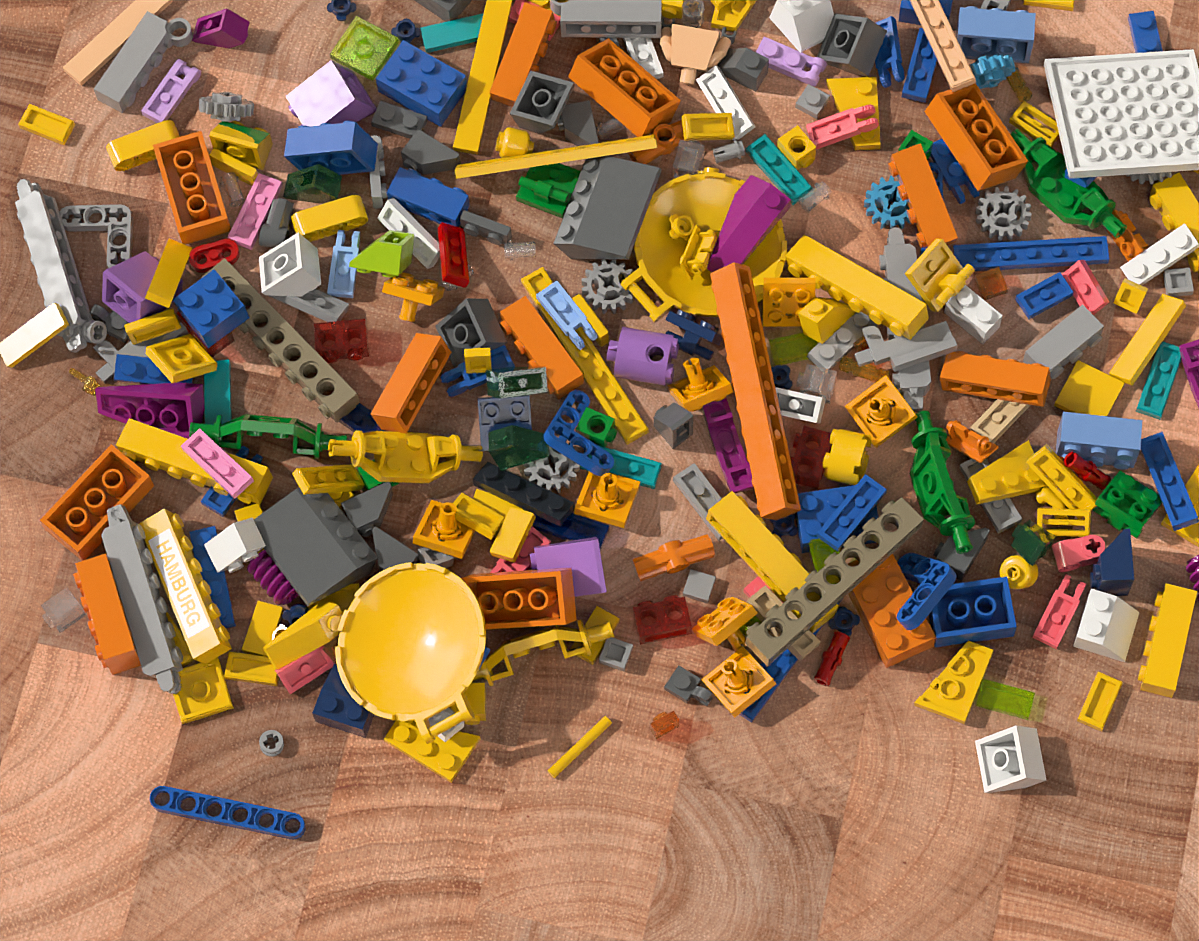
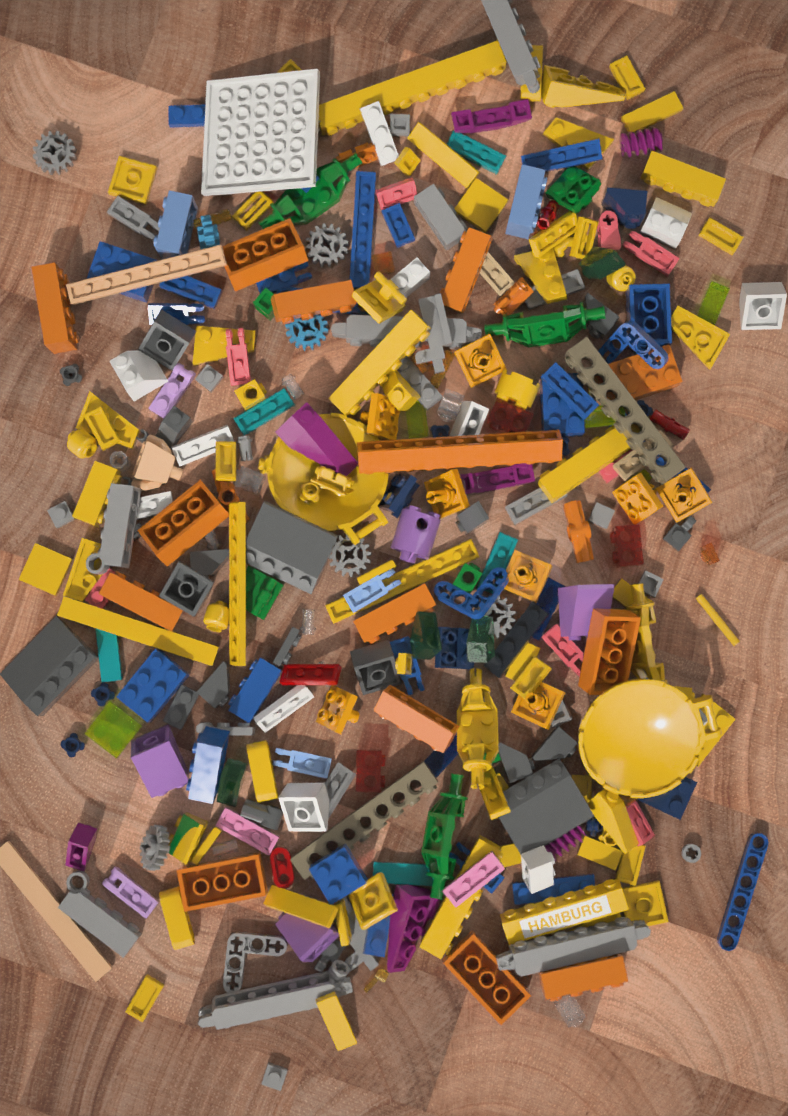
camera: 85 degrees left, 15 degrees up
lime slope [349,230,415,278] -> none
yellow tile [489,507,536,562] -> none

